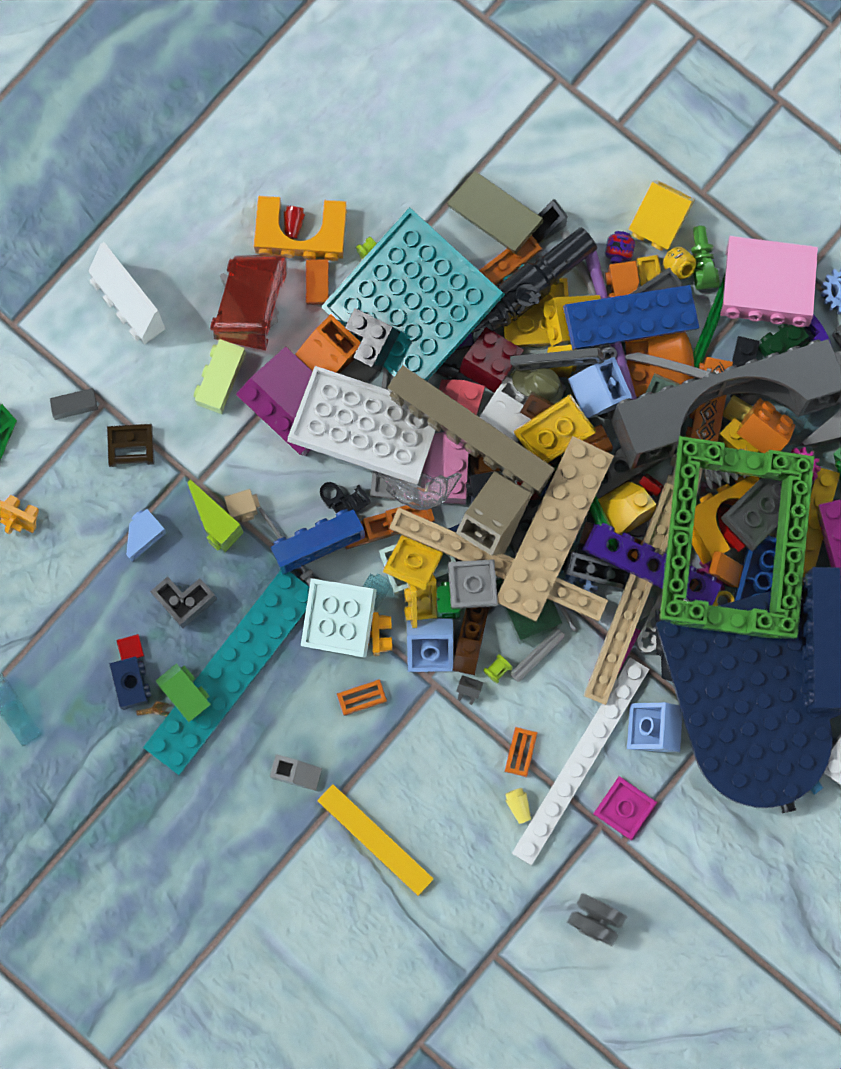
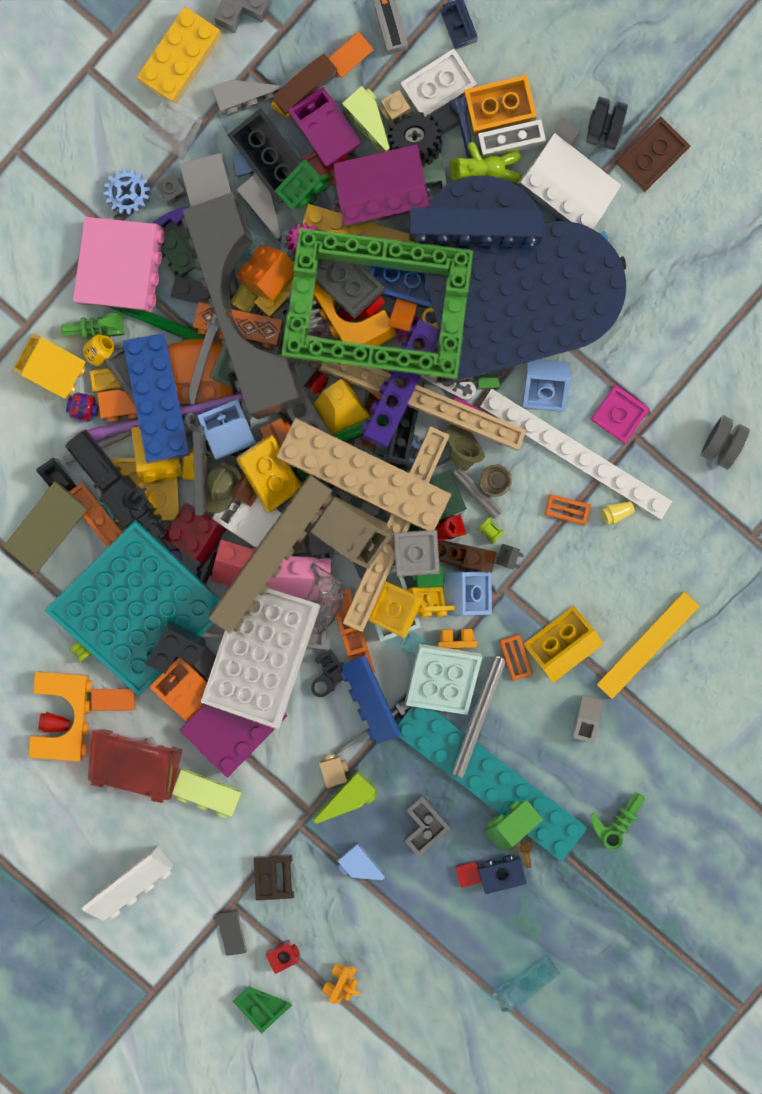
camera: 90 degrees left, 10 degrees up
none -> red brick [266,940,300,974]
none -> red piece [435,514,467,542]
none -> olive piece [445,424,485,471]
none -> light grey axle [452,656,506,778]
none -> bright green tile [478,378,500,389]
none -> dark tan hair [479,464,512,497]
none -> yellow slope [523,605,604,683]
none -> bright green piece [590,792,645,850]

